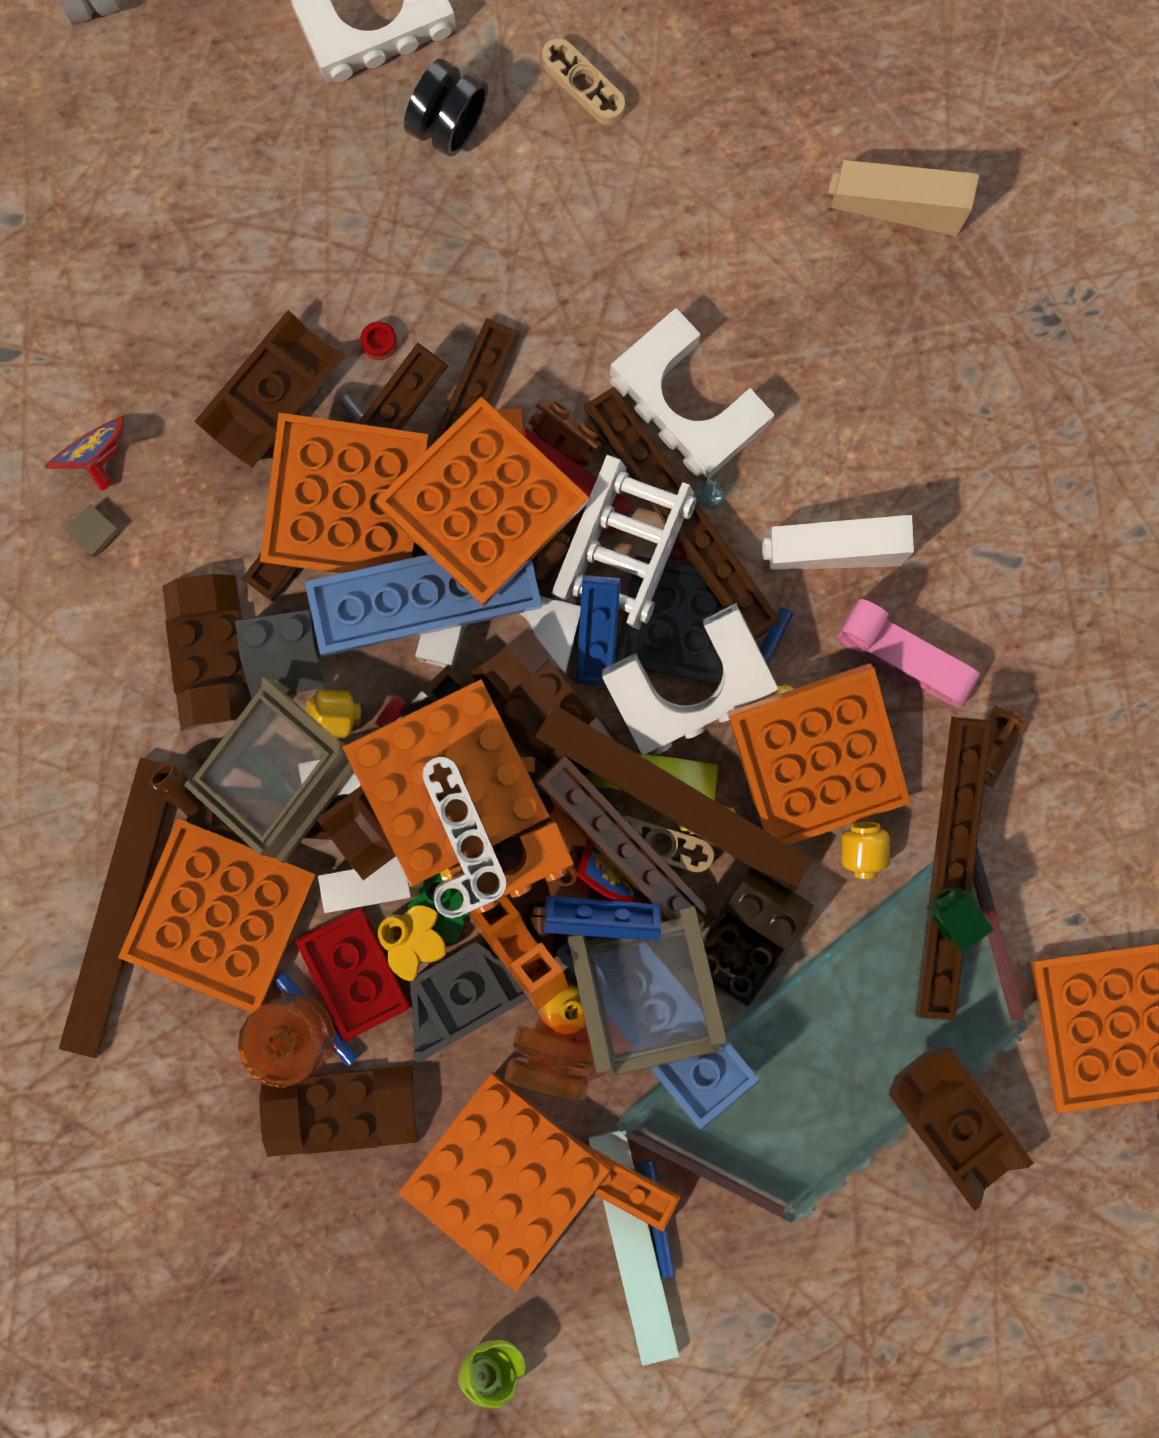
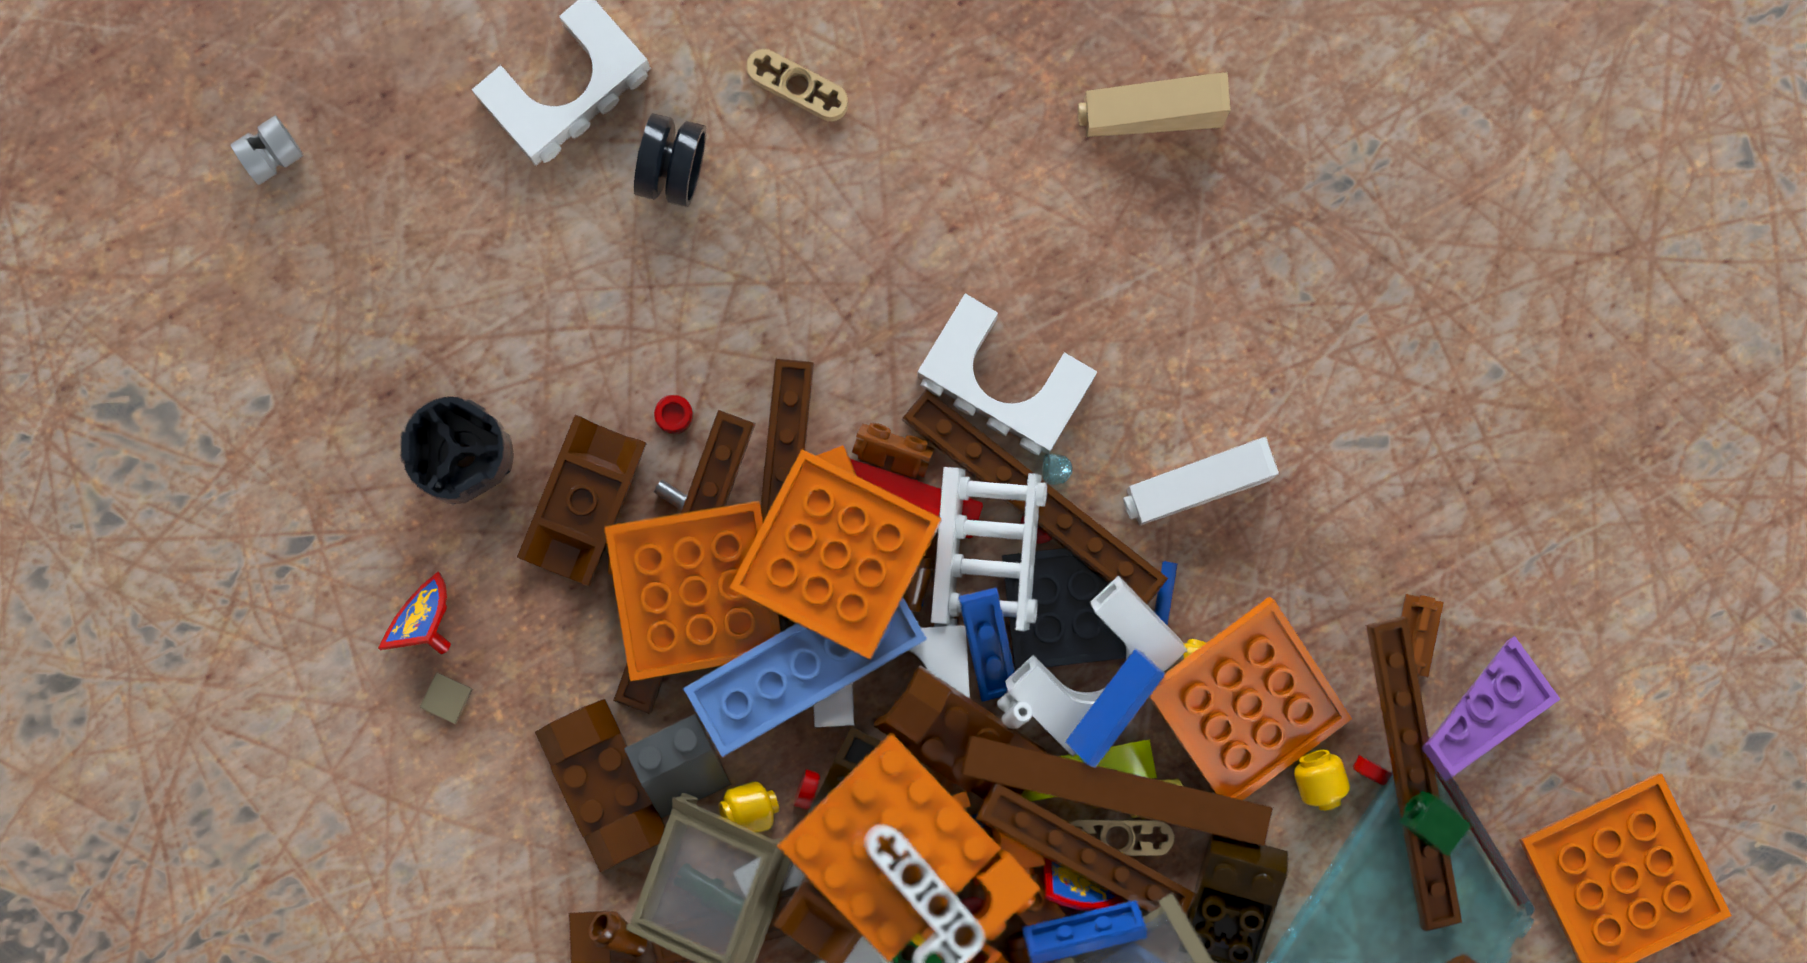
camera: 15 degrees left, 0 degrees up
bright pink beam [836,599,980,708] -> none
none -> black piece [401,396,514,505]
none -> white arm [997,692,1033,729]
none -> blue tile [1065,649,1166,767]
none -> red tile [1352,755,1393,786]
none -> medium lavender wing [1422,636,1560,781]

